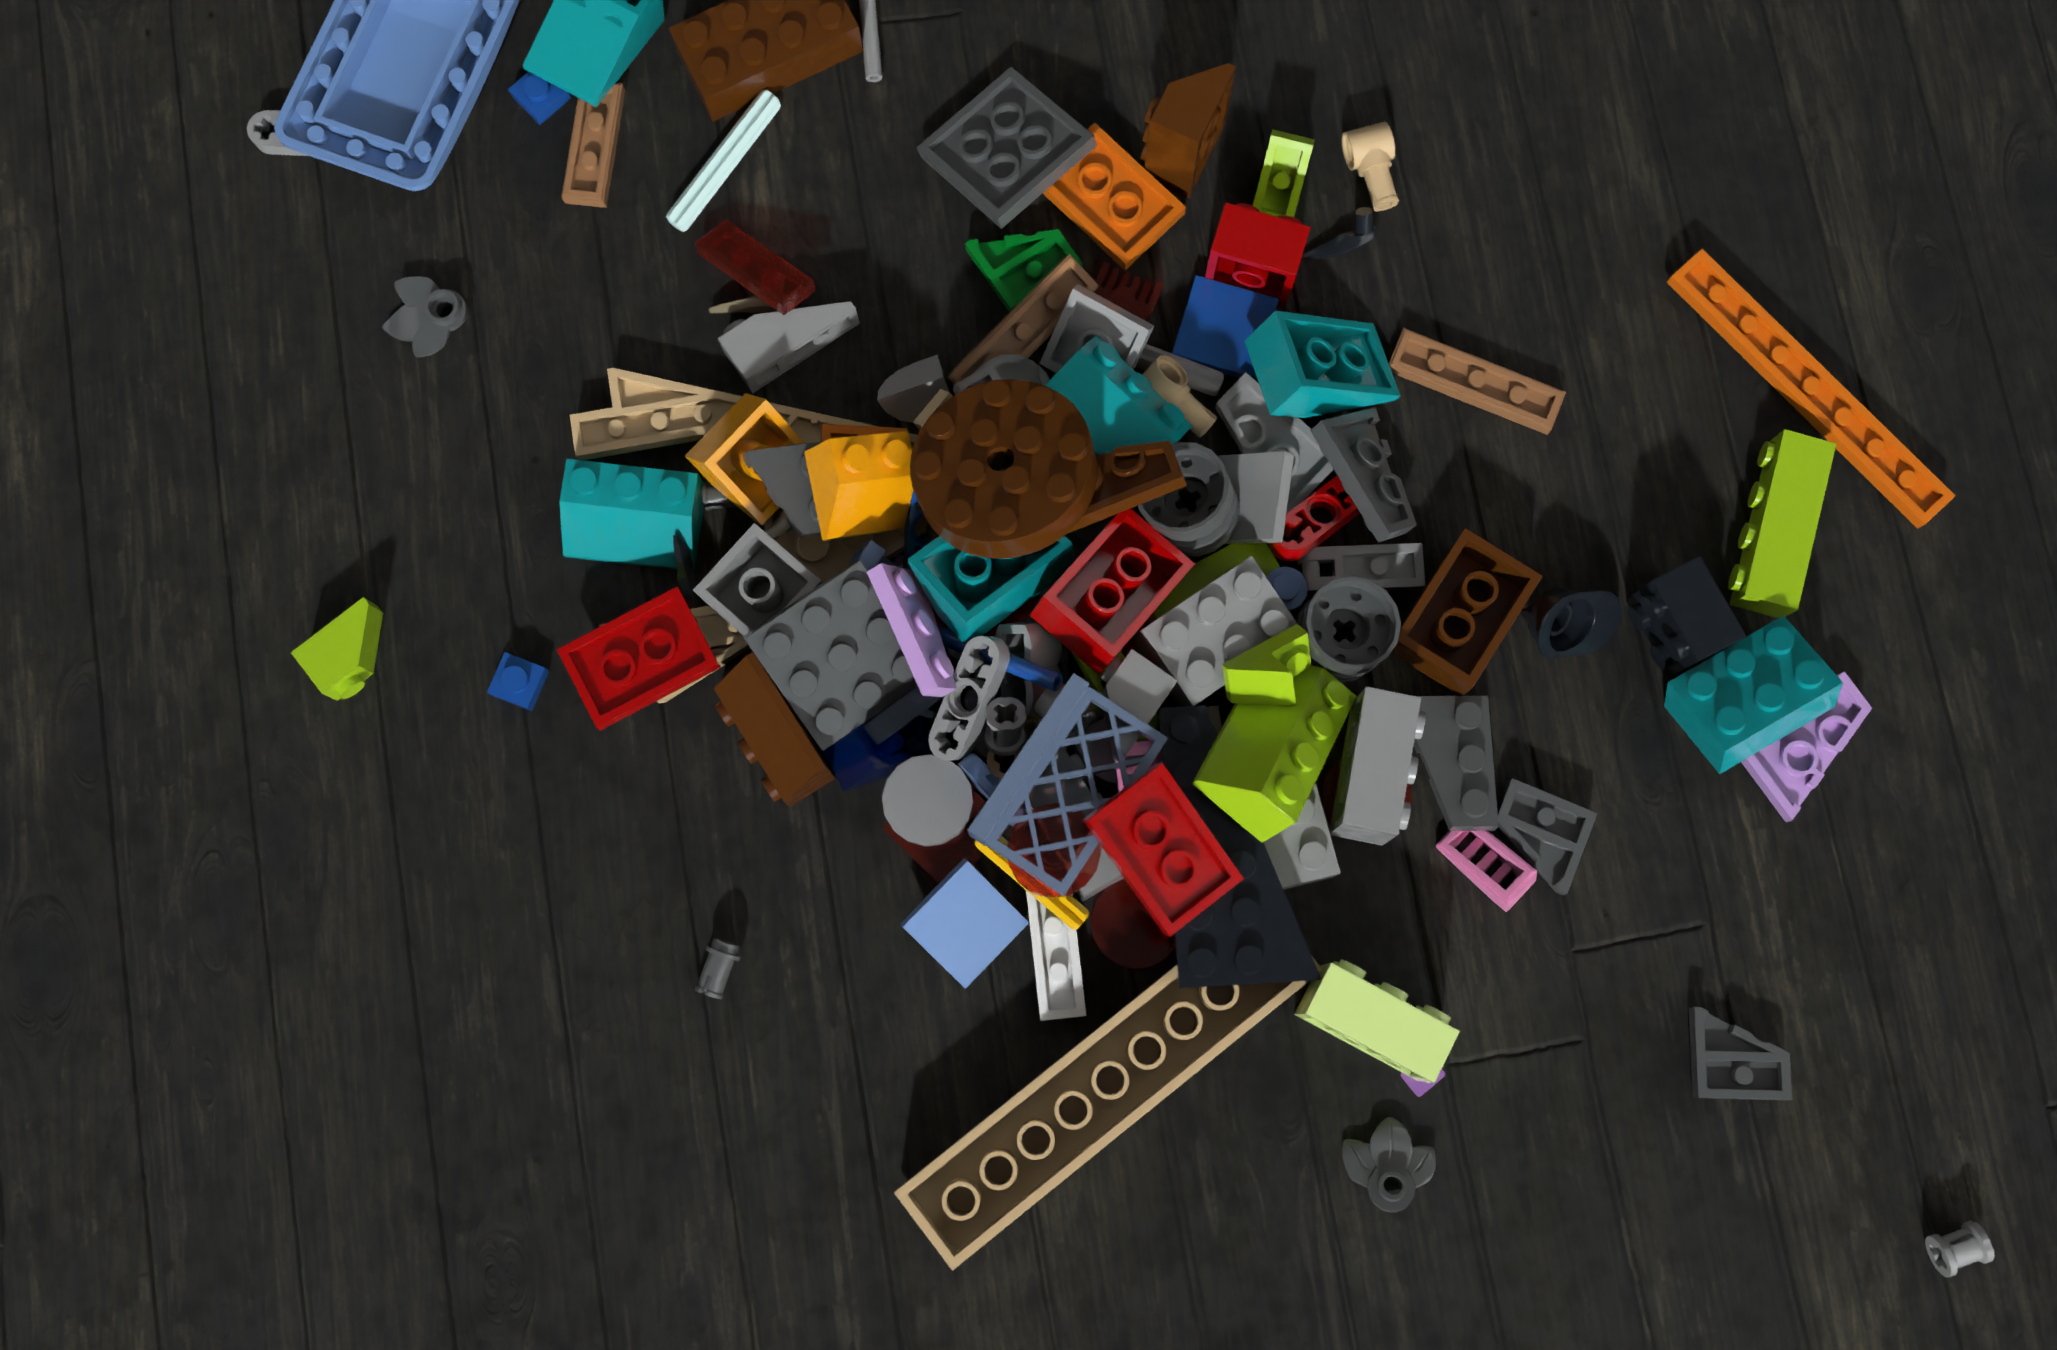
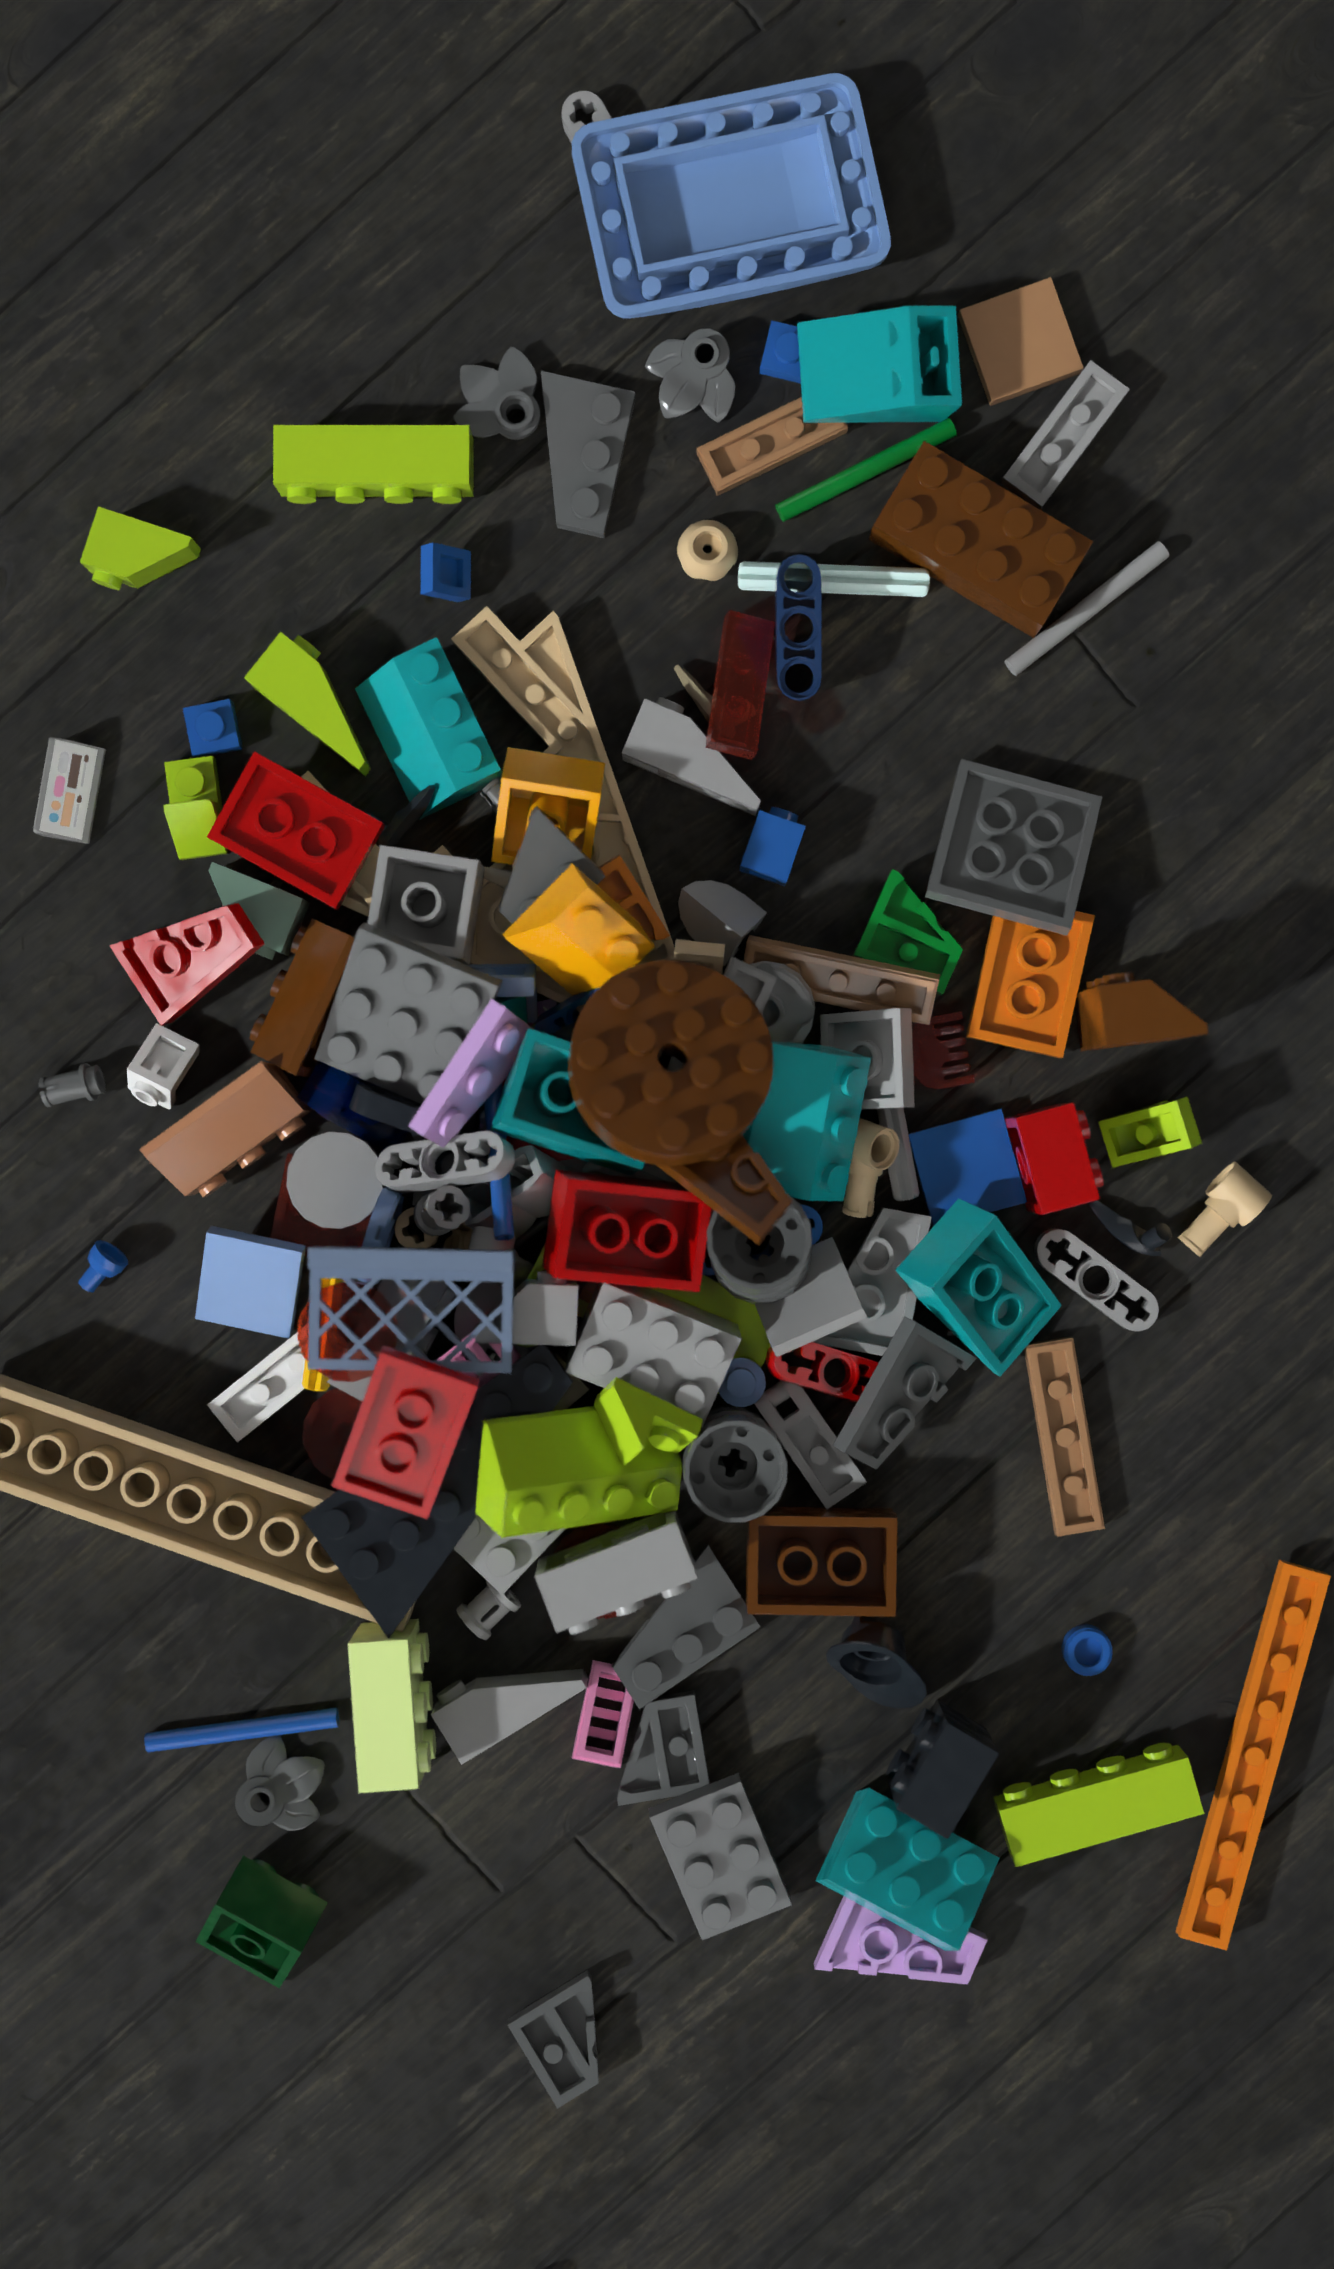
camera: 55 degrees right, 10 degrees up
none -> slope [33,737,106,844]
none -> blue piece [78,1240,128,1293]
none -> wing [109,903,265,1026]
none -> white bracket [127,1023,200,1109]
none -> nougat slope [140,1062,311,1198]
none -> blue piece [144,1708,340,1752]
none -> lime slope [163,756,229,860]
none -> dark green slope [196,1855,328,1988]
none -> sand green slope [208,862,310,960]
none -> lime slope [244,632,371,776]
none -> lime brick [273,425,474,504]
none -> blue plate [421,542,471,602]
none -> light grey slope [431,1669,588,1765]
none -> light grey bush [456,1580,521,1641]
none -> dark grey wing [541,371,636,538]
none -> dark grey plate [645,328,736,423]
none -> dark grey plate [648,1773,792,1940]
none -> tan plate [677,520,738,581]
none -> blue brick [739,807,806,887]
none -> green bar [775,418,957,522]
none -> dark blue beam [775,555,822,701]
none -> light grey beam [1034,1228,1159,1331]
none -> blue tile [1062,1624,1113,1676]

